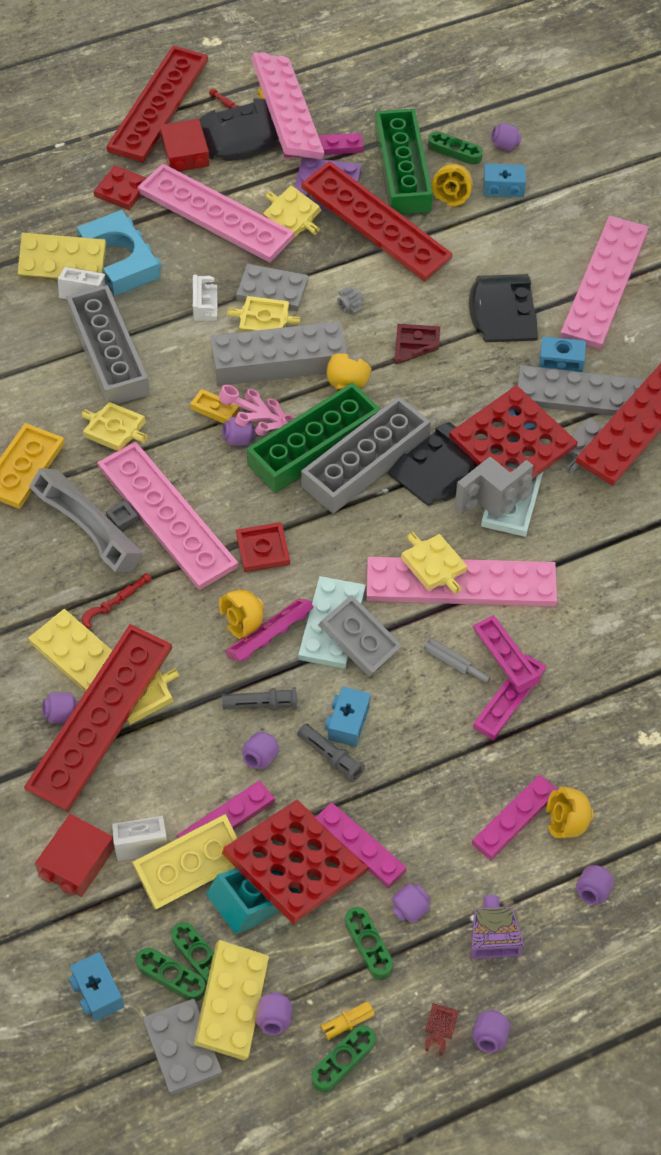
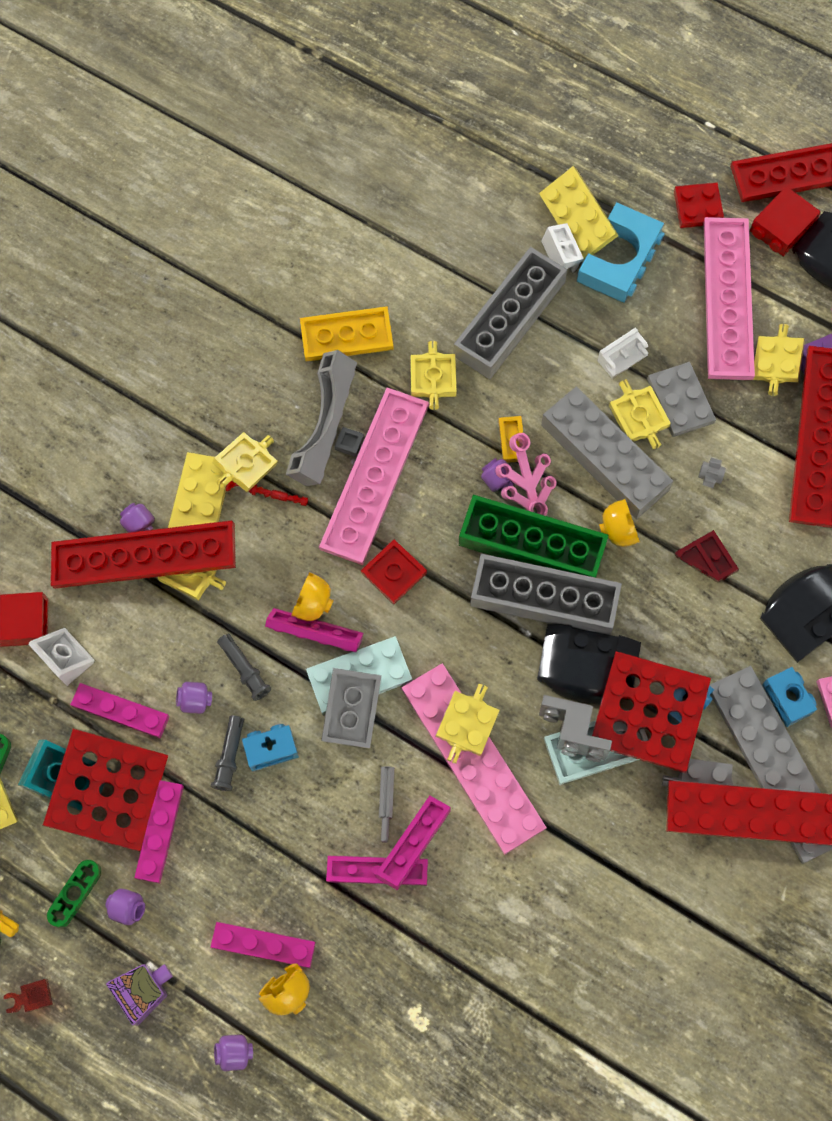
camera: 60 degrees right, 15 degrees up
light yellow plate [132,814,237,909] -> none
medium lavender head [472,1010,511,1053] -> none
none -> light yellow plate [212,432,278,492]

